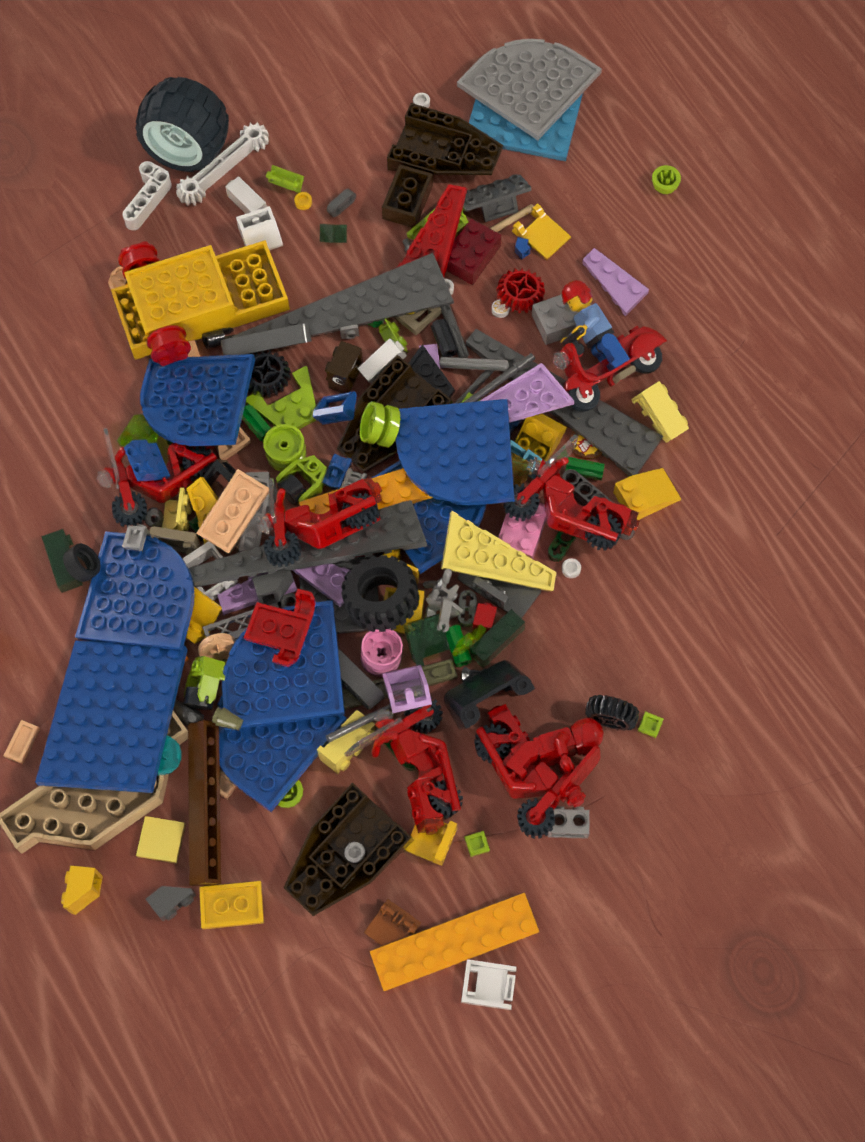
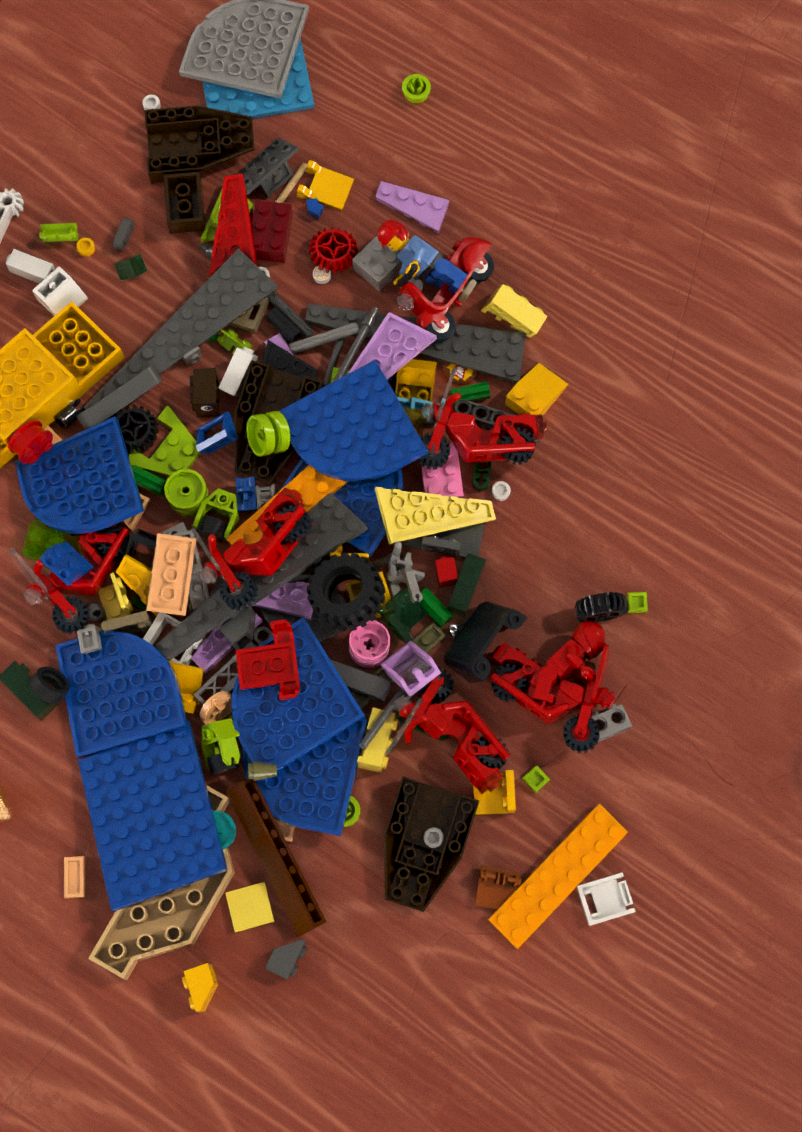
camera: 25 degrees left, 5 degrees up
dark grey piece [174,700,204,726] -> none
yellow plate [199,881,264,929] -> none
clear neon green slope [452,624,486,656] -> none
dark grey beam [458,590,477,627] -> none

